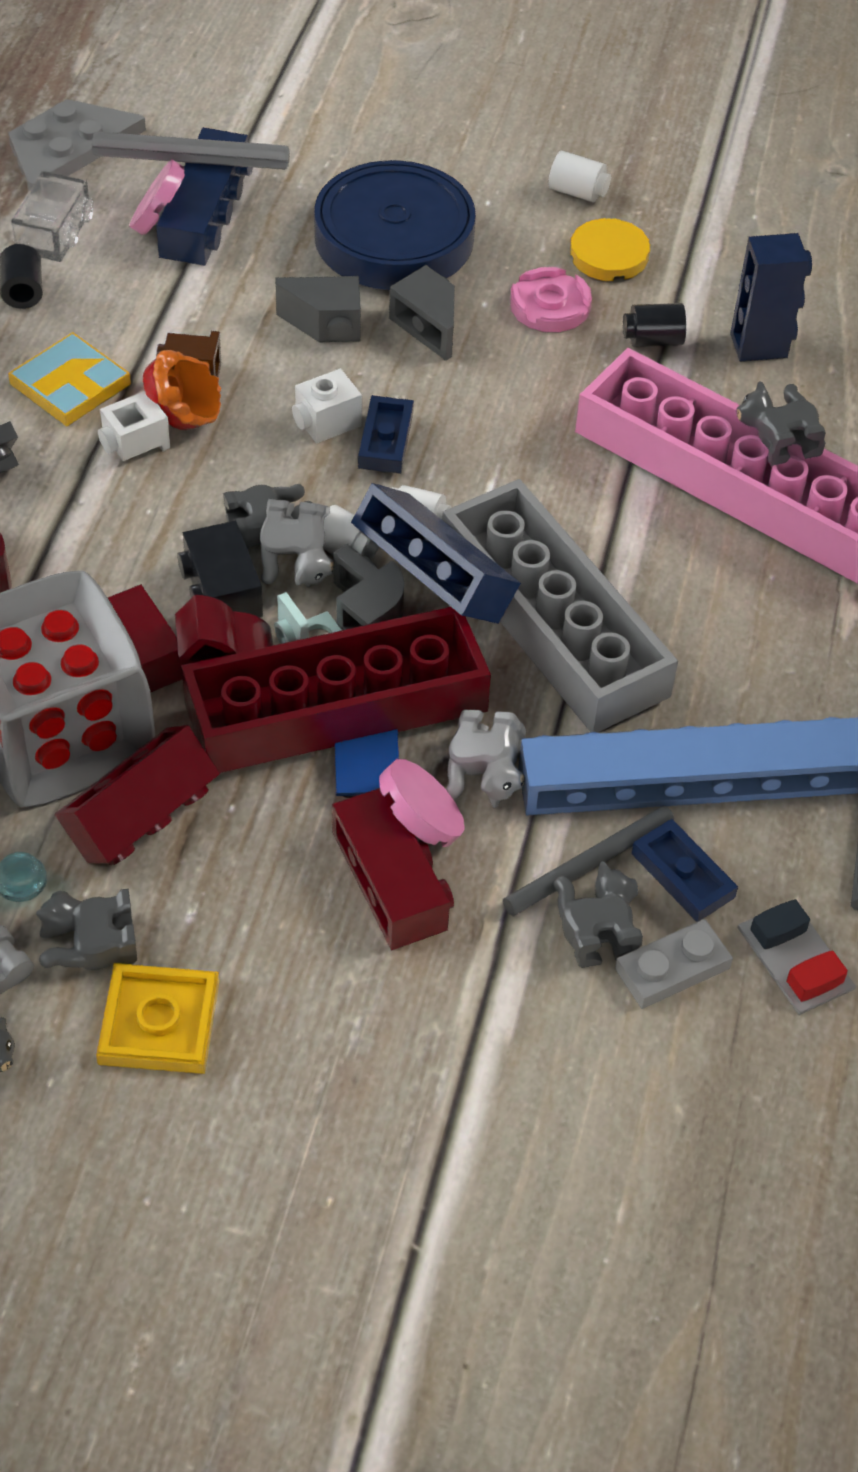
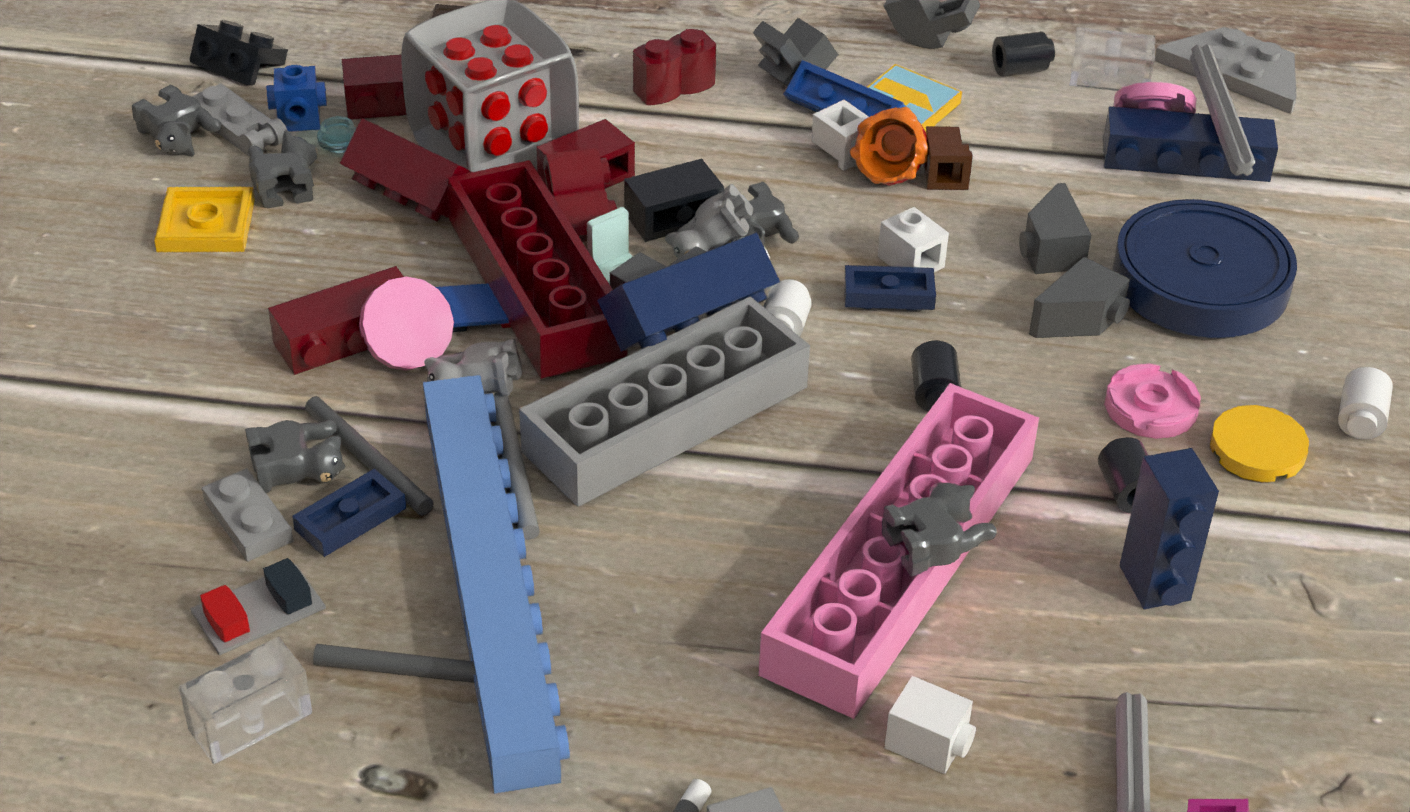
camera: 85 degrees right, 10 degrees down
none -> blue tile [783,60,906,117]
none -> black brick [911,340,962,412]

